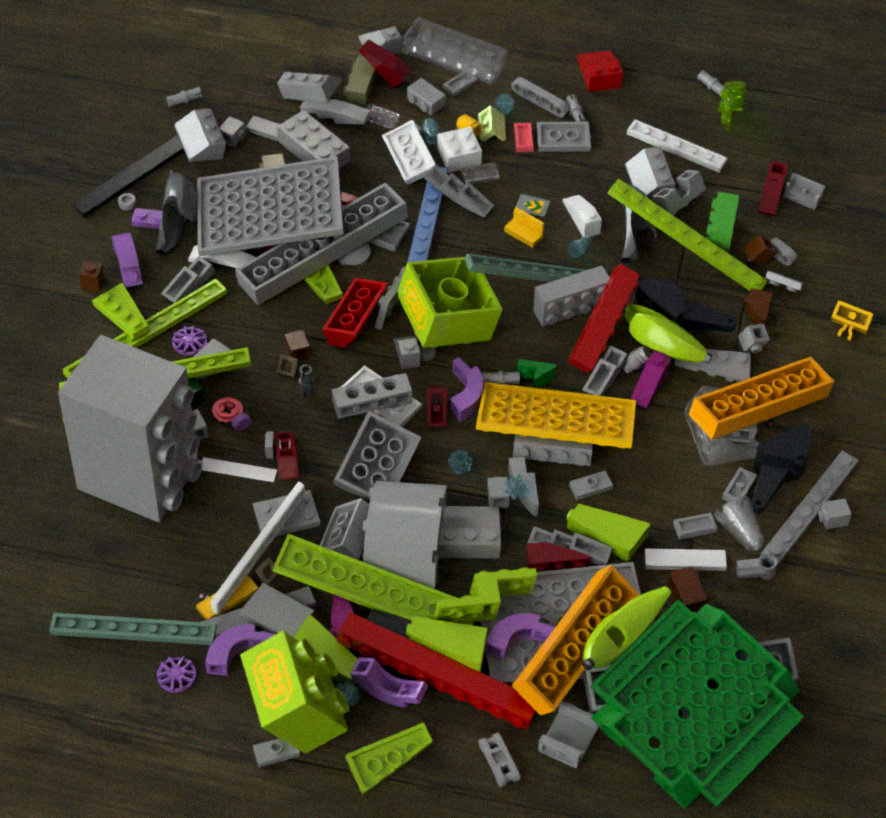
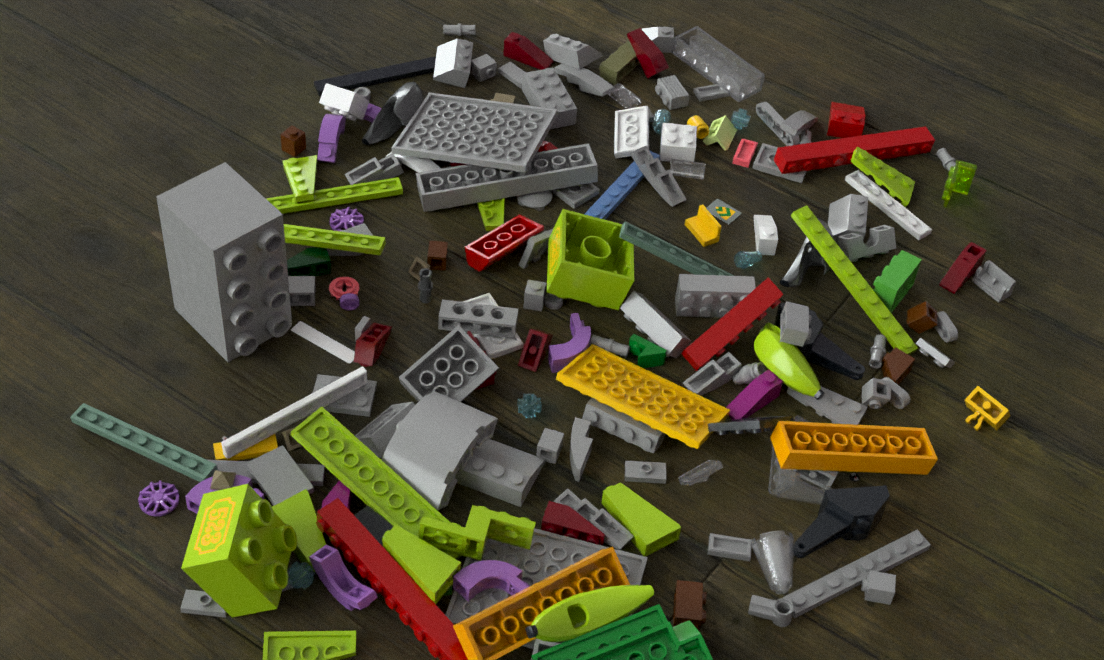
camera: 20 degrees right, 5 degrees down
clear light blue gear [504,474,529,500] -> none
white tile [645,549,727,571] -> none
light grey plate [722,467,757,507] -> none
none -> dark tan slope [210,470,236,490]
none -> white brick [319,83,369,121]
none -> dark red slope [503,32,554,70]
none -> brick [620,291,691,358]
none -> clear plate [678,460,723,486]
none -> black plate [708,415,793,435]
none -> red brick [774,126,935,174]
none -> light grey slope [780,110,818,136]
none -> light grey brick [780,301,811,347]
none -> lime wing [851,147,915,207]
none -> light grey pin [869,334,887,369]
none -> light grey beam [881,377,911,409]

